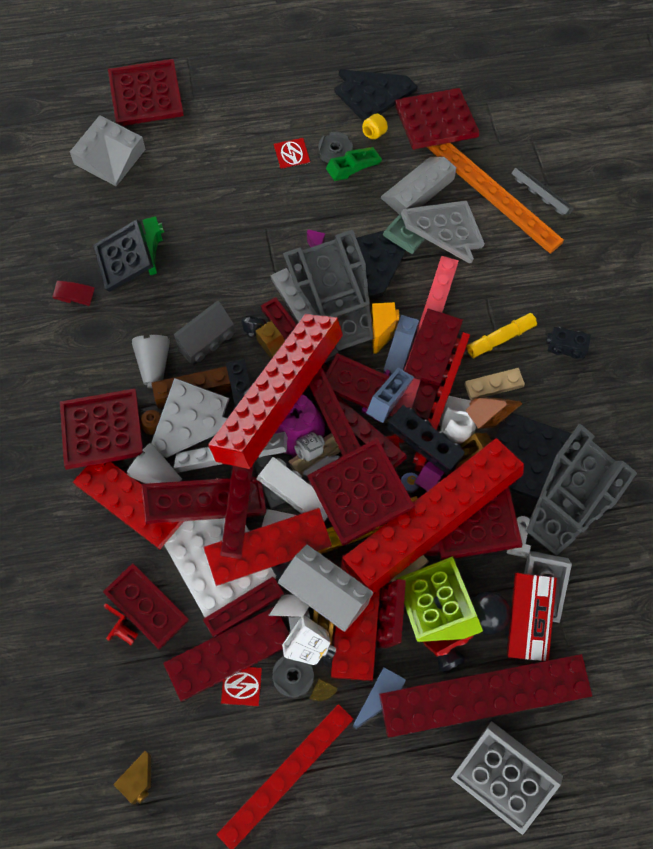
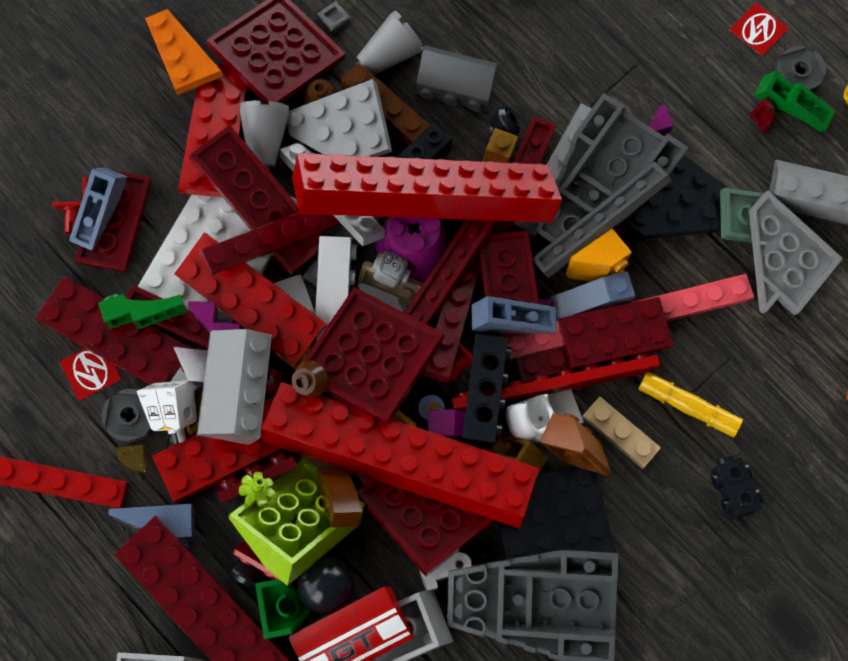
camera: 55 degrees right, 5 degrees up
none -> sand blue slope [69,167,127,250]
none -> green slope [98,294,188,330]
none -> orange wing [145,9,223,95]
none -> magenta slope [188,301,241,334]
none -> lime plant [239,472,275,507]
none -> green slope [255,579,311,640]
none -> reddish brown cone [292,361,328,397]
none -> reddish brown slope [316,467,362,527]
none -> flat silver tile [317,1,351,35]
none -> dark grey plate [532,161,672,278]
none -> dark red tile [750,97,775,133]

